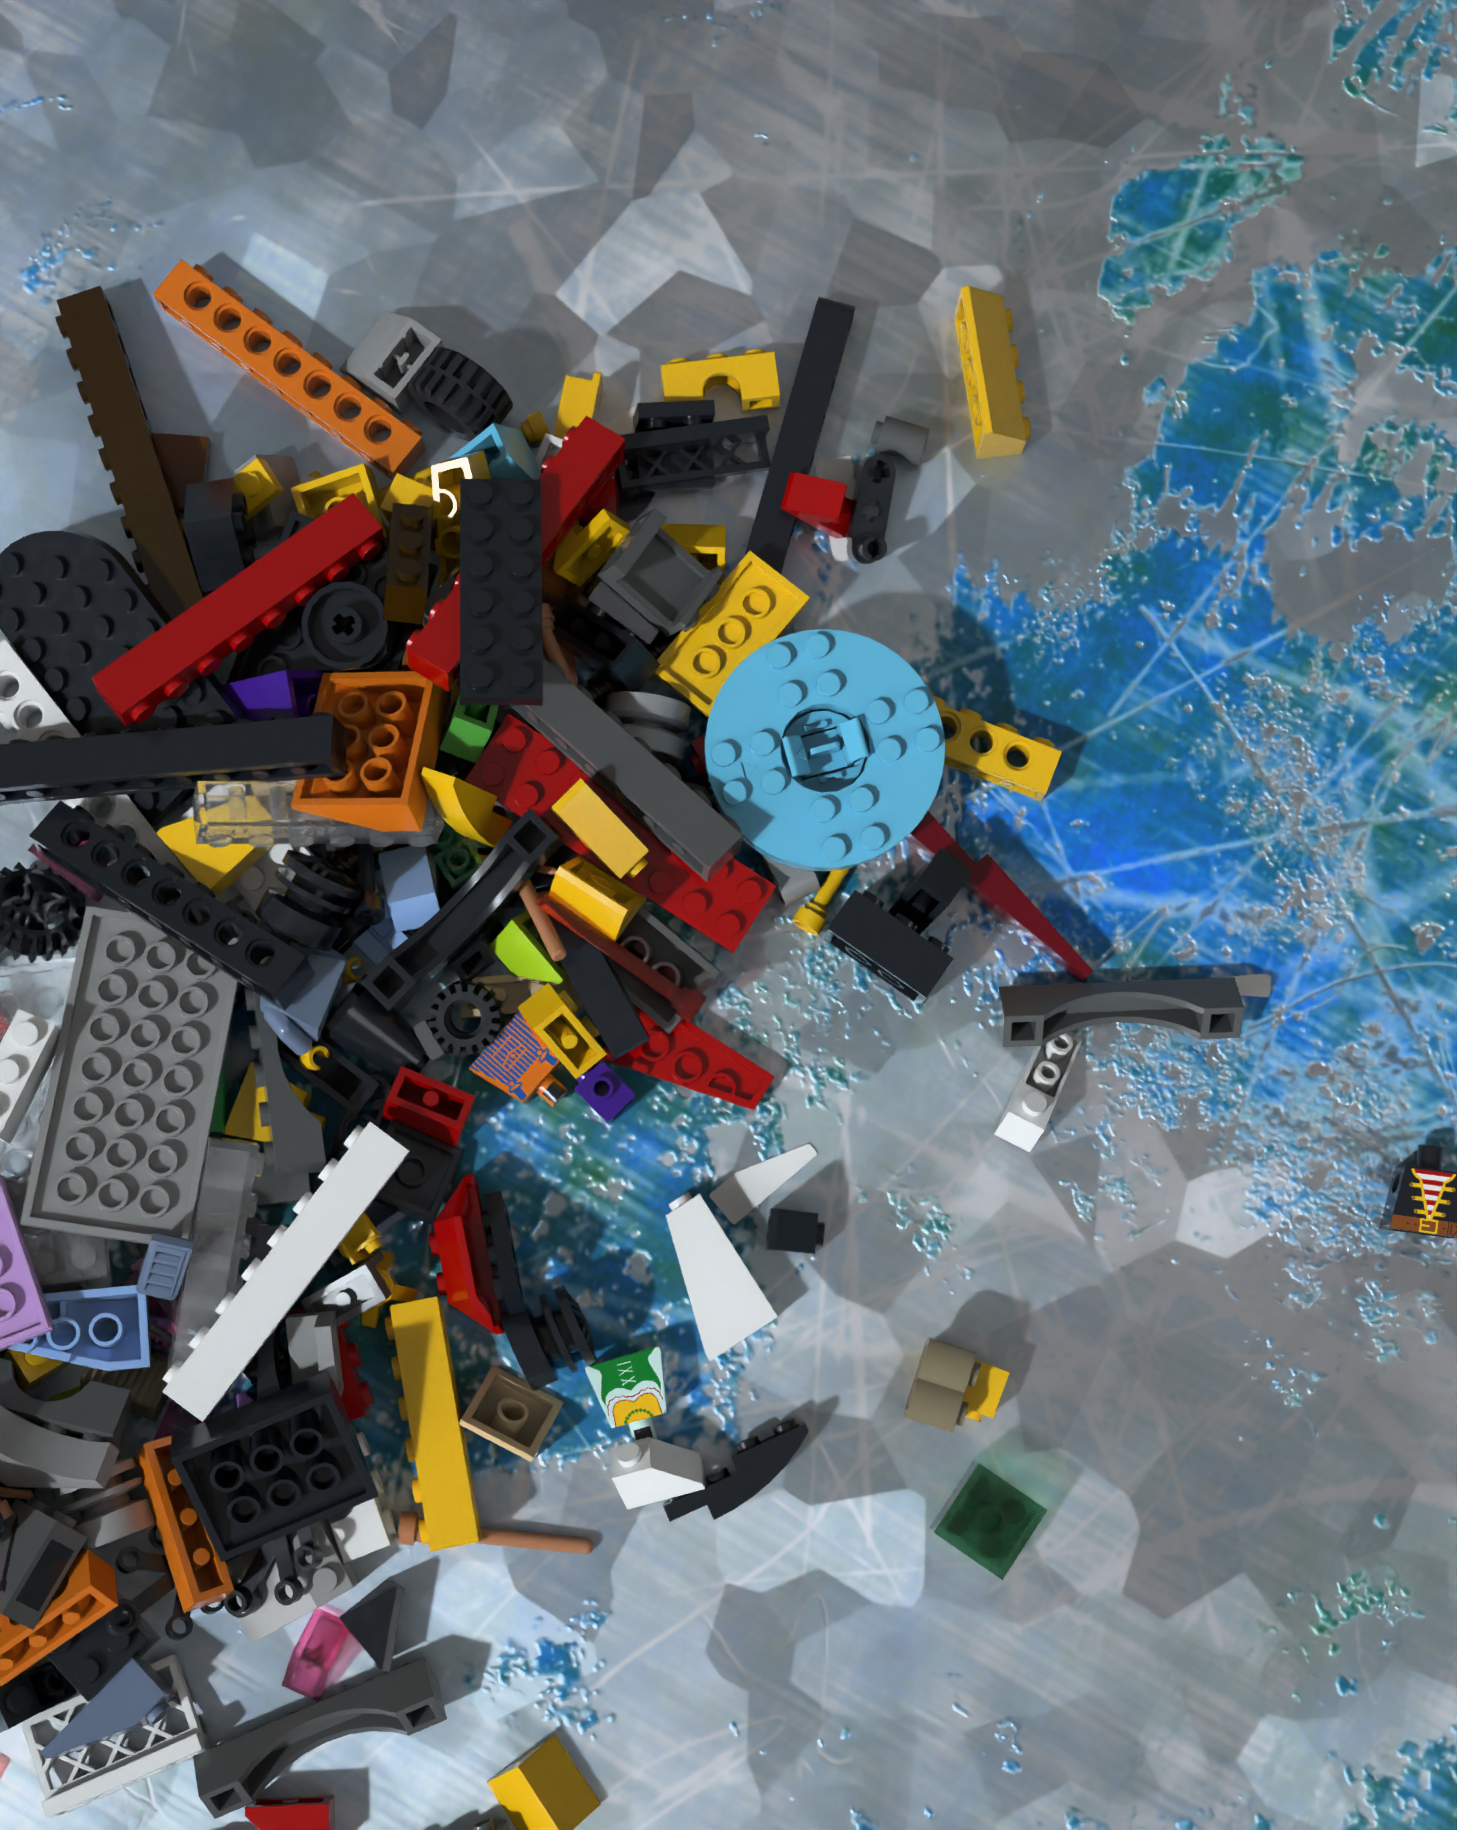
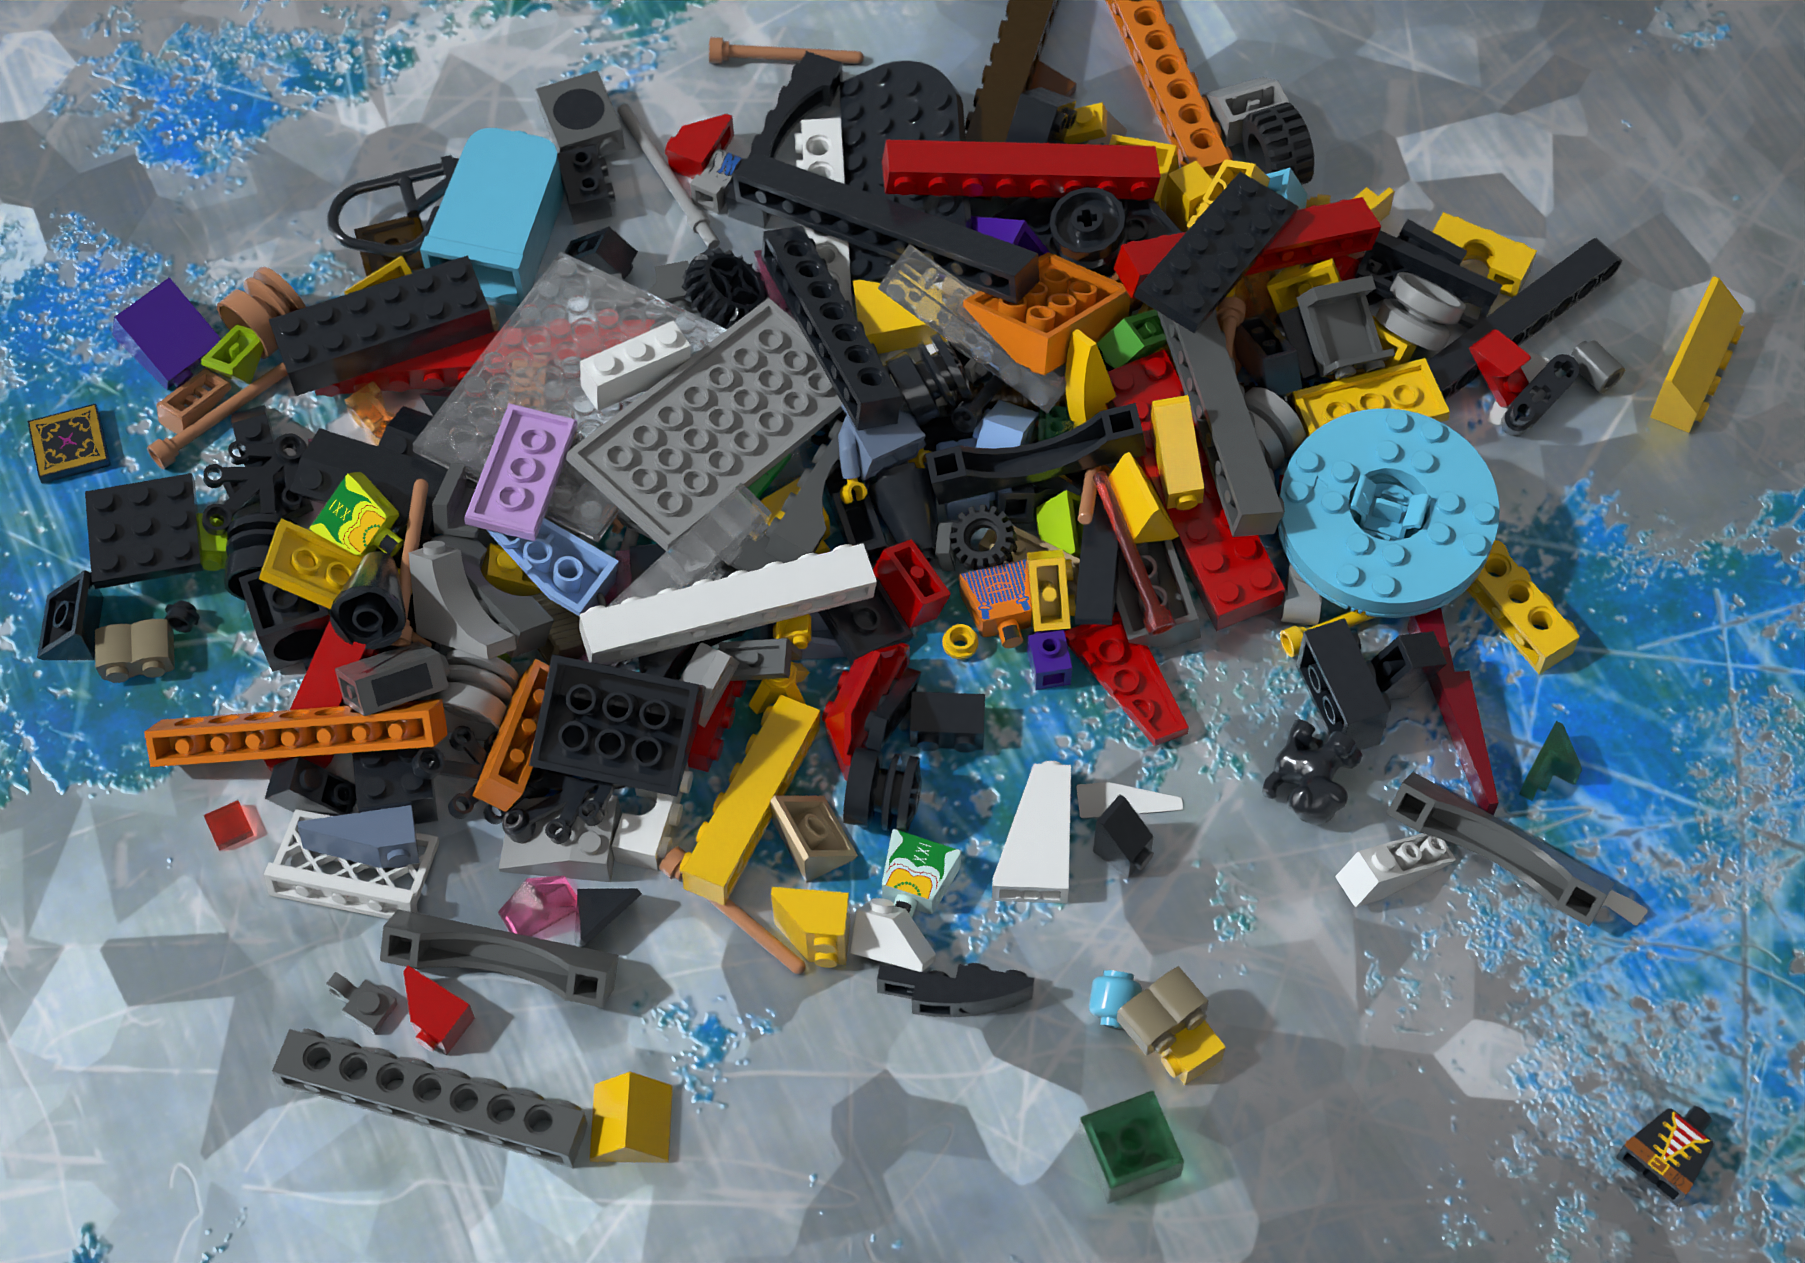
camera: 40 degrees right, 20 degrees down
sand blue slope [136,1232,194,1300] -> none
dark brown brick [382,503,433,625] -> none
none -> yellow slope [771,887,851,968]
none -> black brick [910,692,985,753]
none -> yellow plate [942,624,979,659]
none -> medium azure head [1089,970,1142,1029]
none -> black animal [1262,719,1363,825]
none -> light grey wheel [1376,272,1466,351]
none -> clear green slope [1519,721,1582,801]

